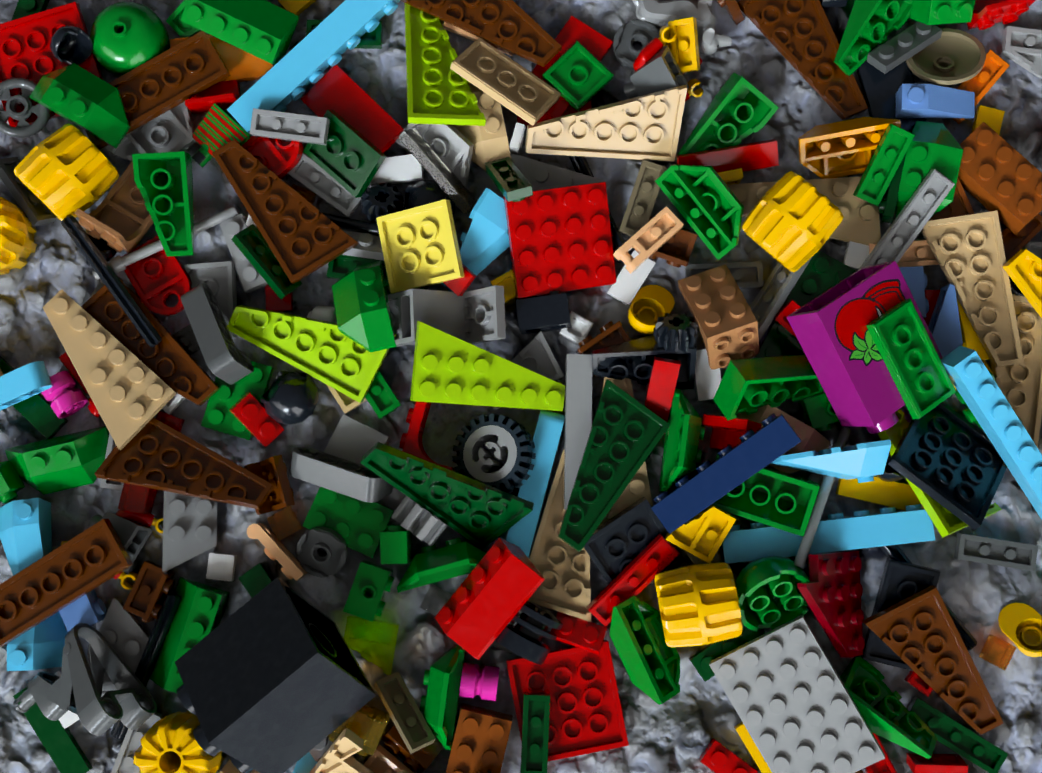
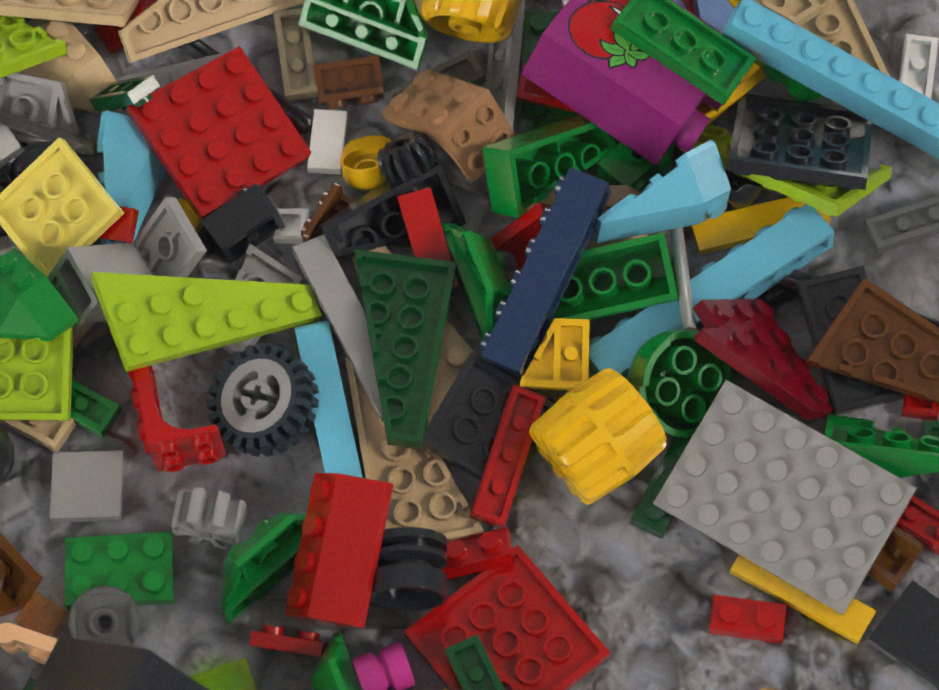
camera: 25 degrees left, 20 degrees down
beam [290,447,393,503] -> none
green brick [343,560,395,622] -> none
dark green wing [360,442,534,549] -> none
green brick [380,525,412,564] -> none
white tile [509,122,526,155] -> none
green wedge [610,596,680,705] -> none
light nougat plate [613,206,684,274] -> none
white tile [694,349,722,402] -> none
none -> red plate [249,624,329,657]

